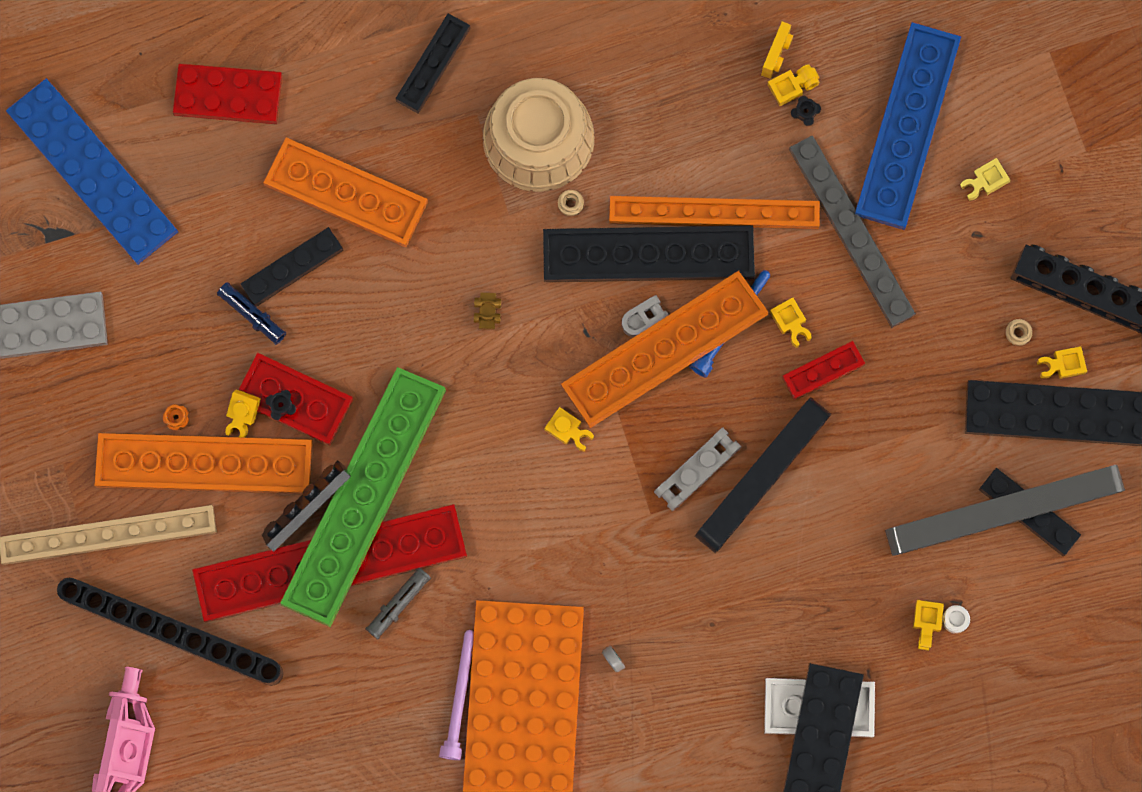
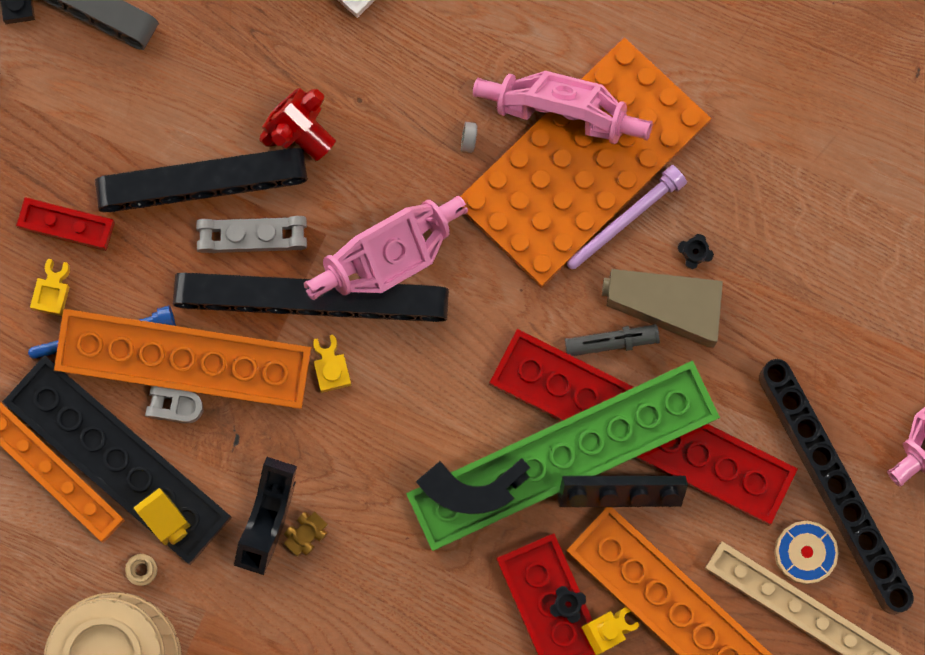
camera: 140 degrees left, 0 degrees up
none -> yellow slope [134,488,191,545]
none -> black beam [173,273,449,322]
none -> black arch [234,457,297,575]
none -> red piece [259,88,336,162]
none -> bright pink plate [303,196,468,300]
none -> black arch [416,458,531,514]
none -> bright pink plate [473,71,653,144]
none -> dark tan slope [602,269,723,348]
none -> black plate [678,234,714,269]
none -> tile [774,520,839,585]

